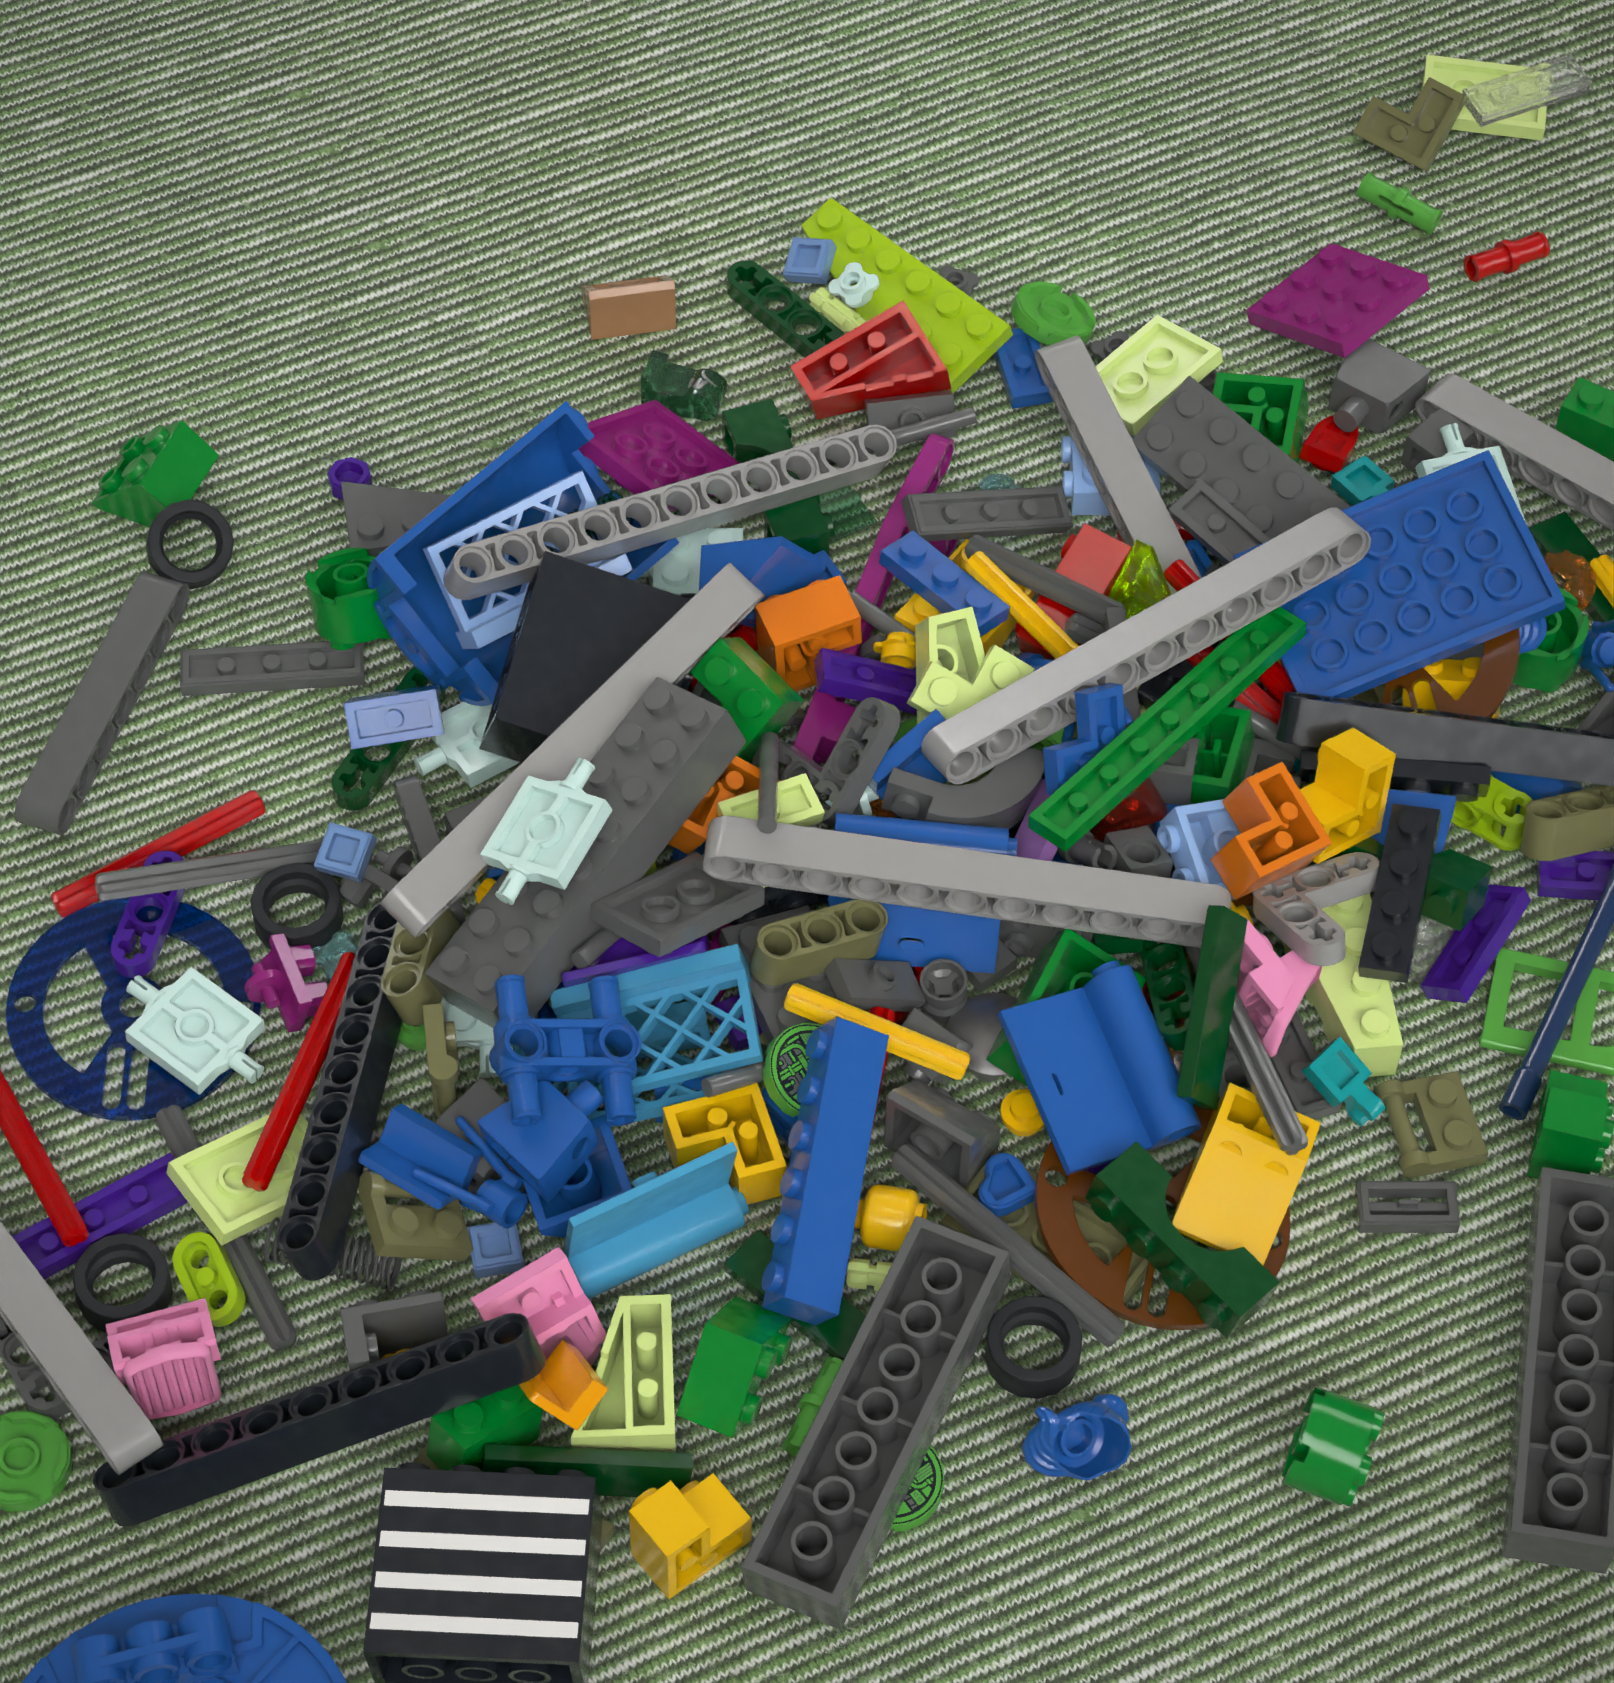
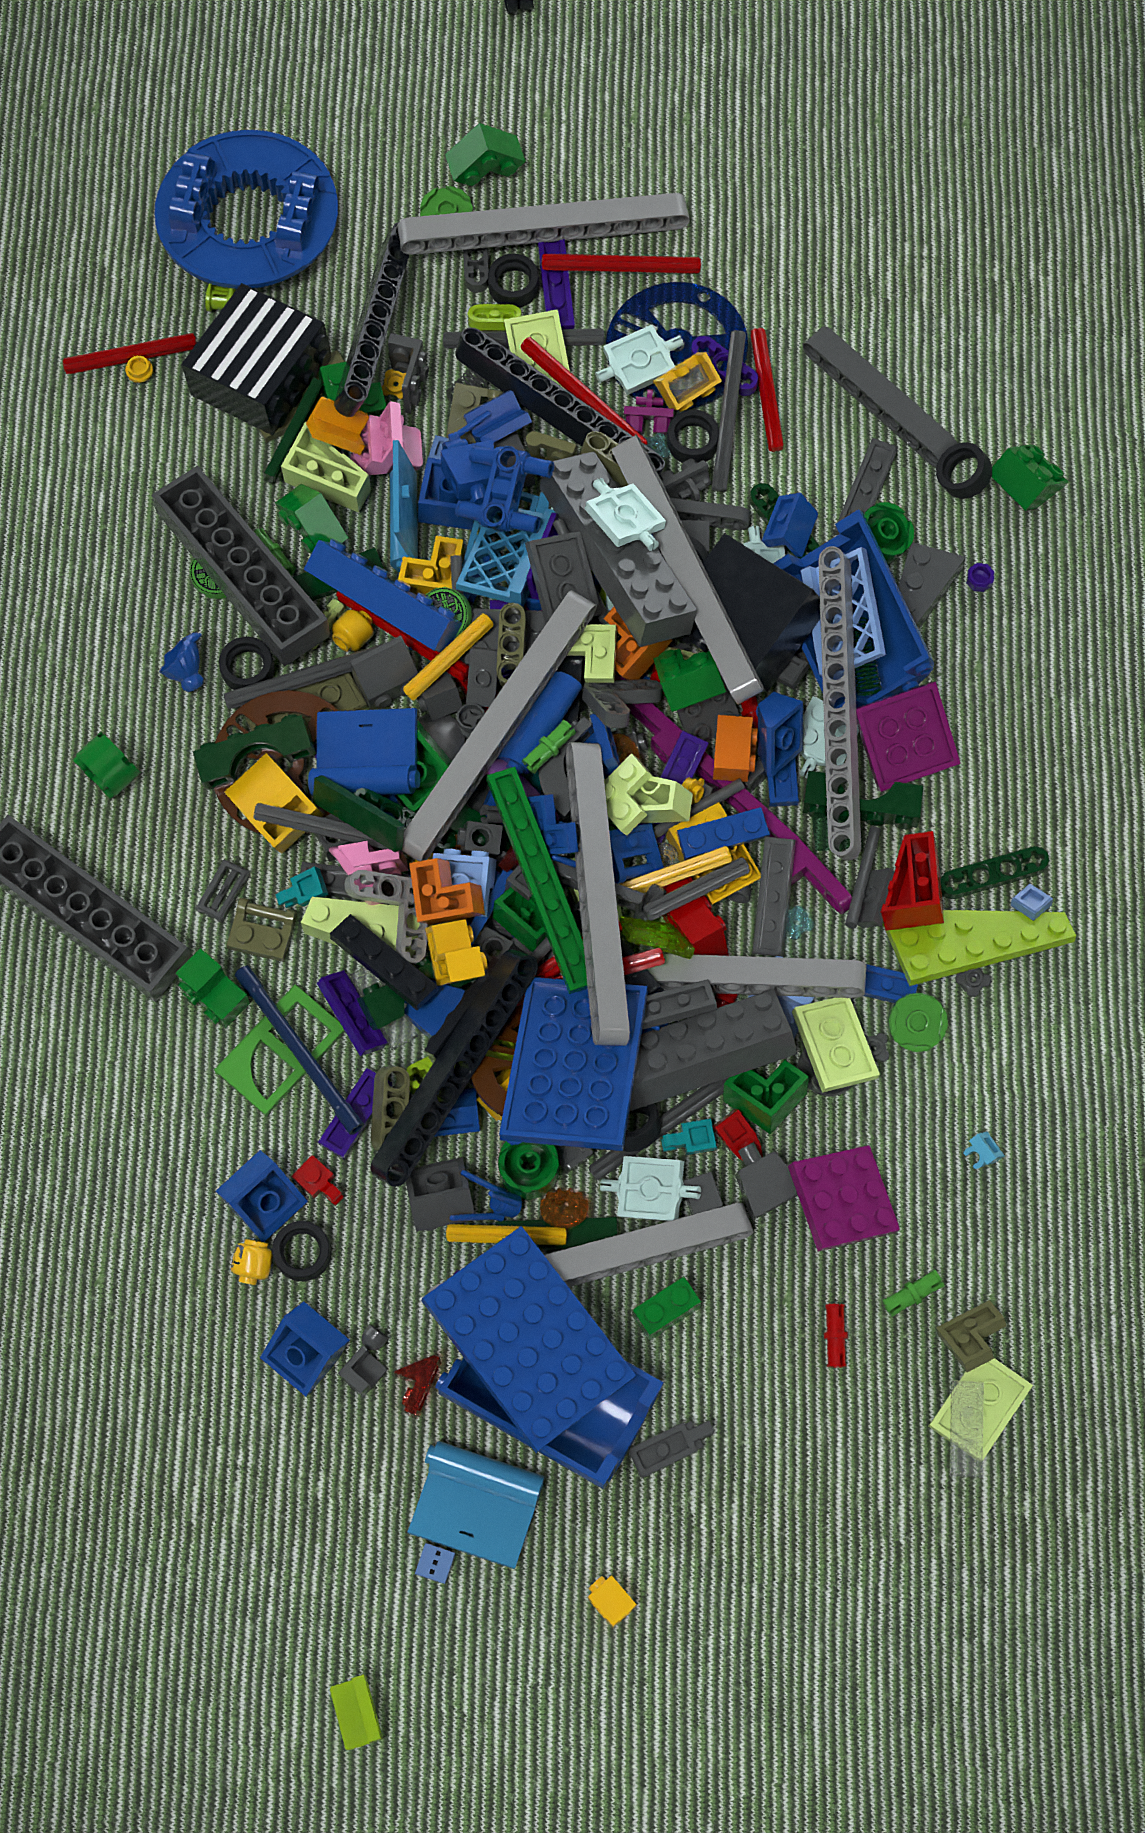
camera: 120 degrees right, 15 degrees up
bright pink piece [105,1298,222,1420] -> none
medium blue tile [313,822,377,883] -> none
medium nougat slope [581,275,676,340] -> none
yellow brick [629,1473,752,1600] -> none
clear green leg [640,350,728,421] -> none
dark grey bar [757,732,779,834] -> none
yellowish green axle [809,287,867,334] -> none
light aqua plate [828,262,879,308] -> none
blue tile [978,1153,1035,1217] -> none
none -> bright green pin [522,720,576,774]
none -> yellow window [653,352,722,412]
none -> medium azure tile [963,1132,1005,1169]

